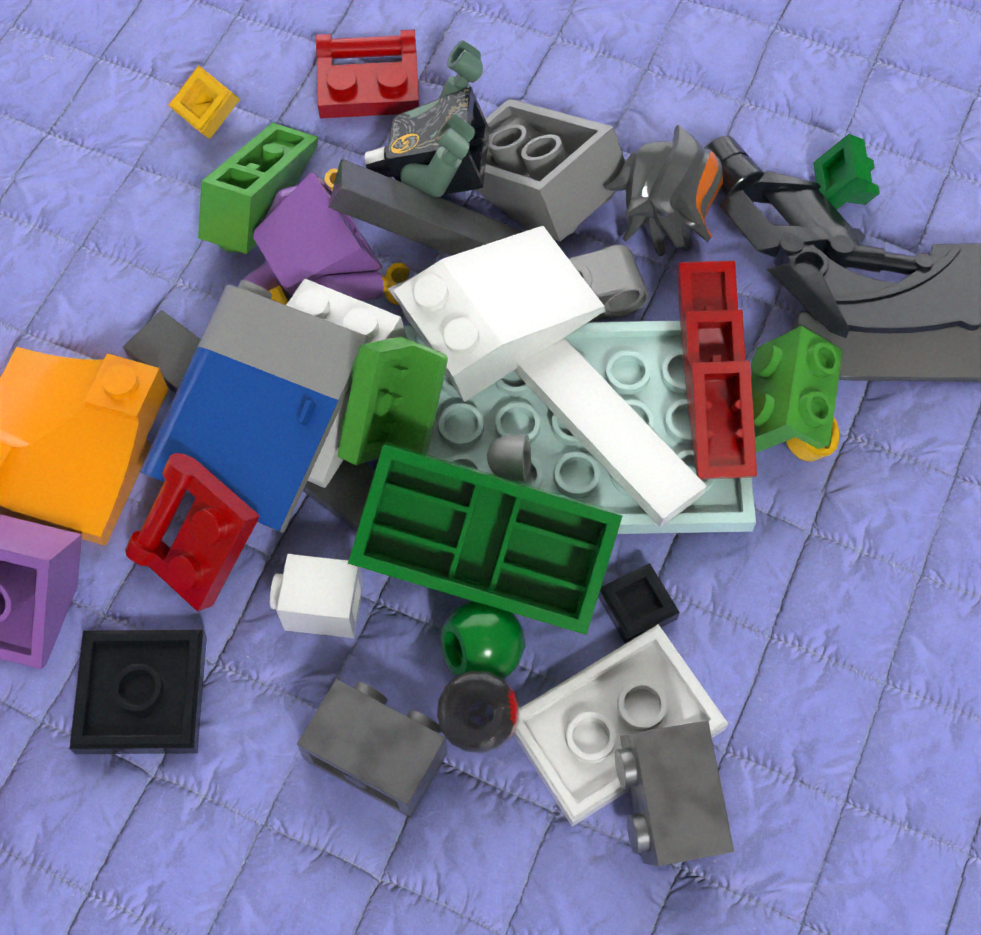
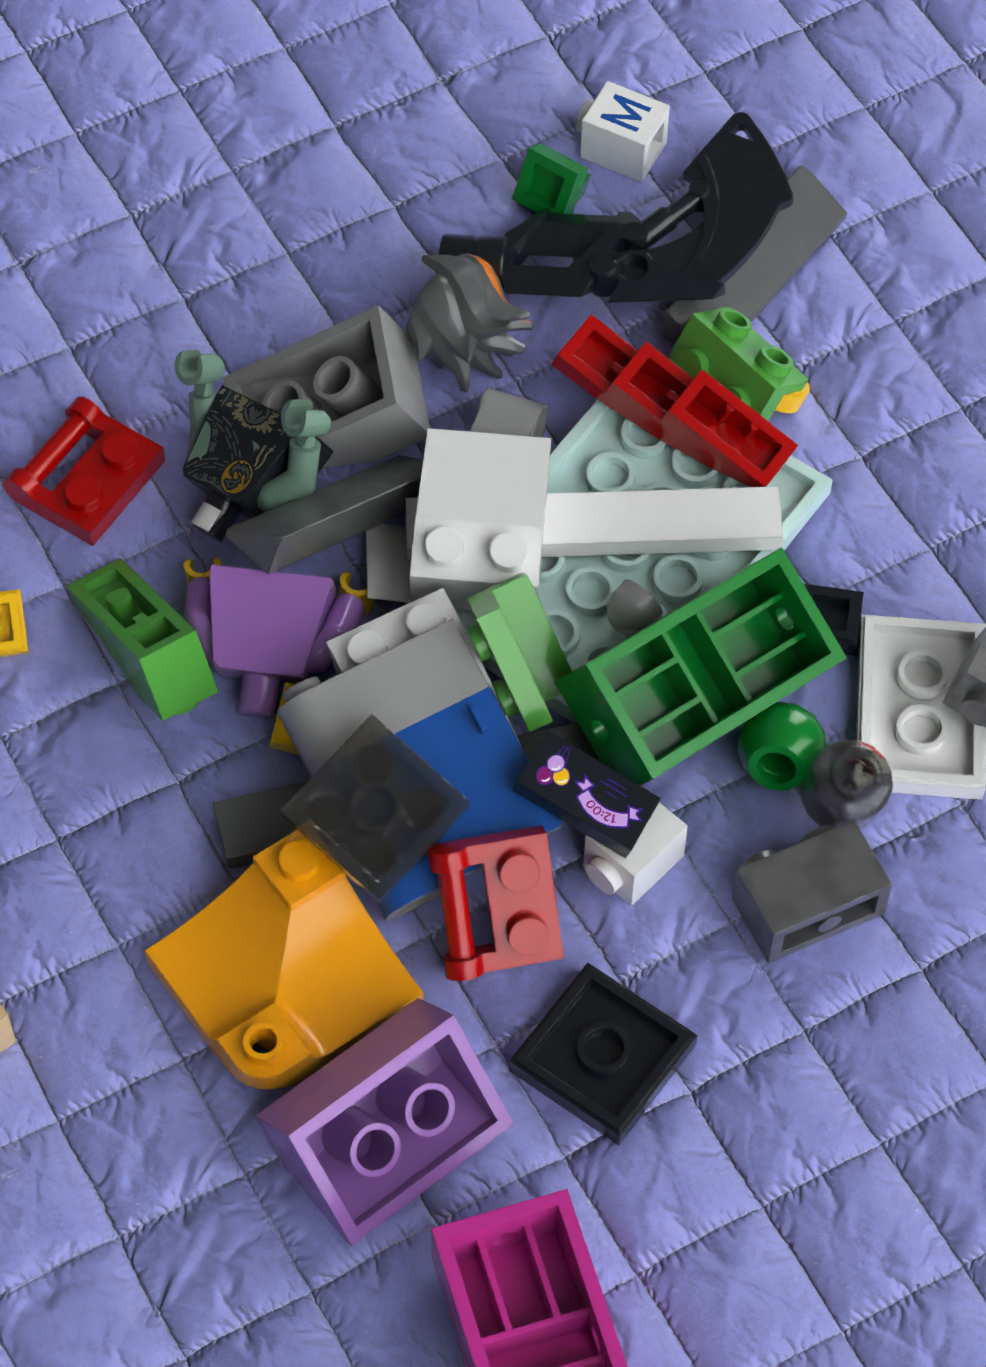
camera: 55 degrees left, 5 degrees down
none -> clear smoke plate [280,714,471,905]
none -> black tile [512,730,661,859]
none -> white brick [576,81,670,182]

